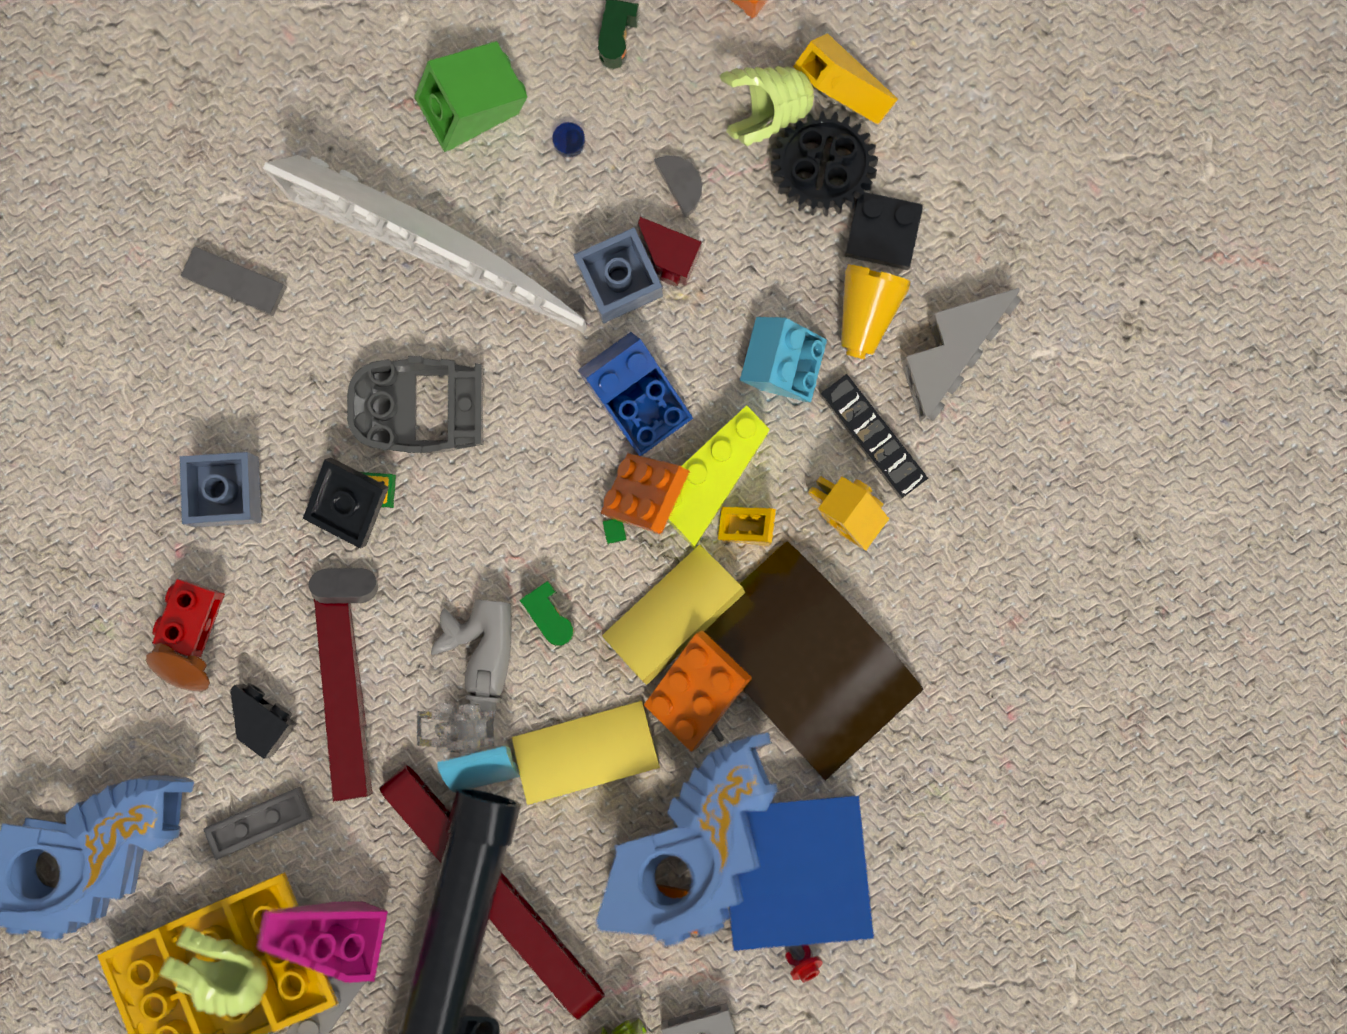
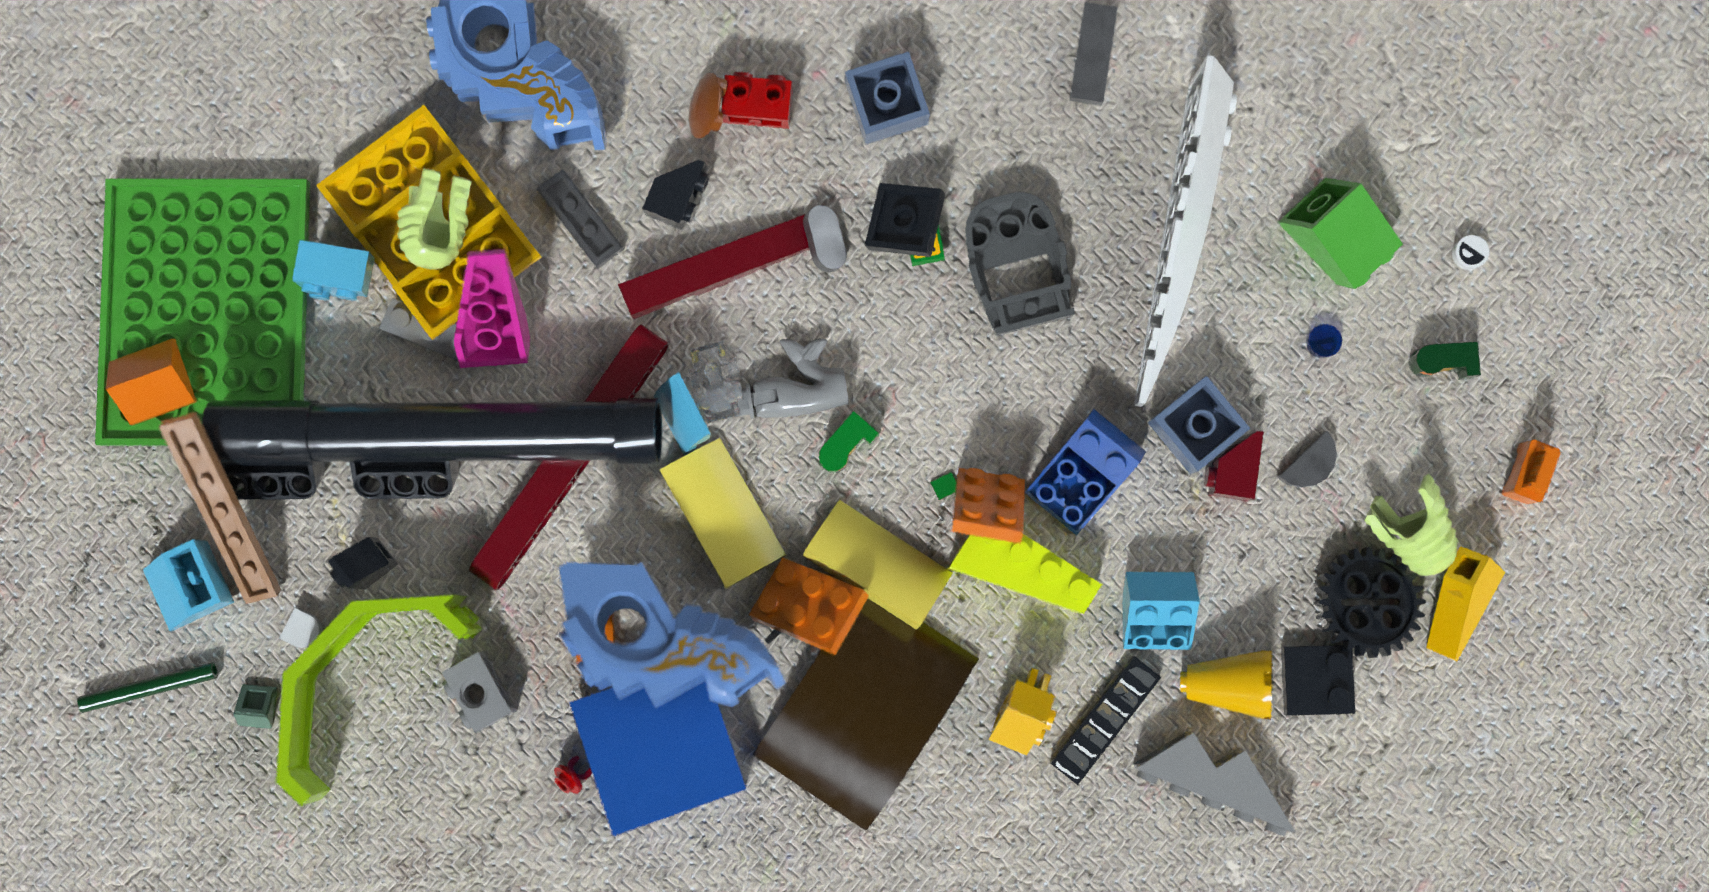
camera: 75 degrees right, 0 degrees up
yellow slope [718,507,776,547] -> none

